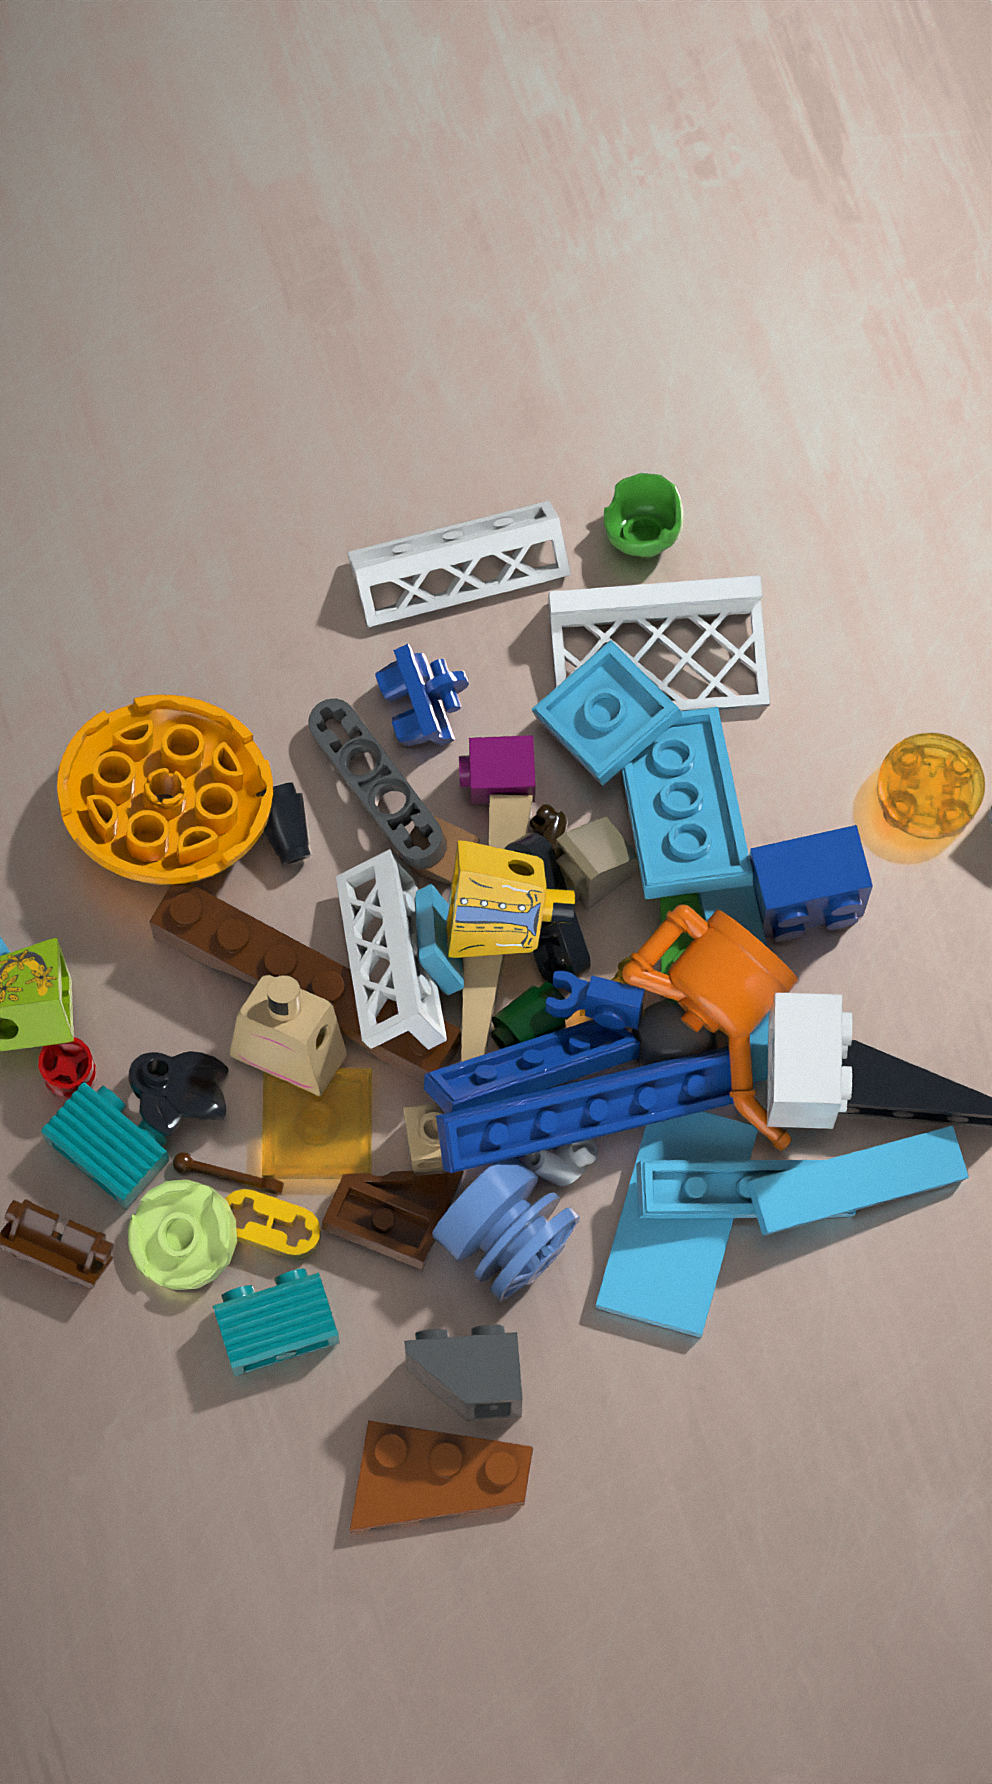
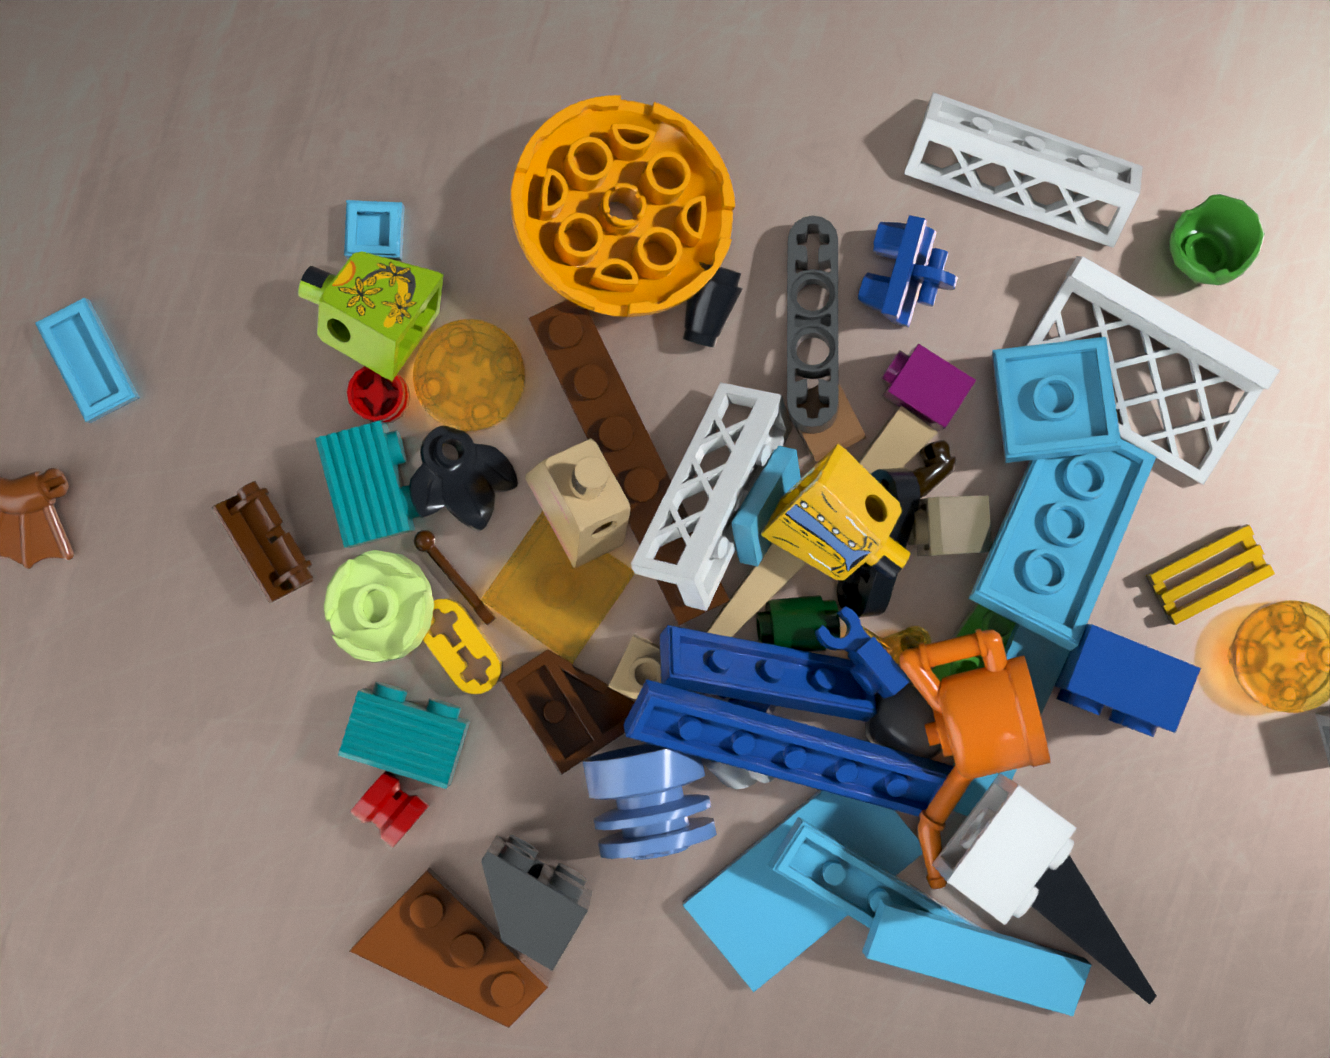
camera: 40 degrees right, 15 degrees up
none -> red wheel [350,771,430,849]
none -> clear yellow tile [413,319,526,432]
none -> yellow tile [1146,524,1275,625]

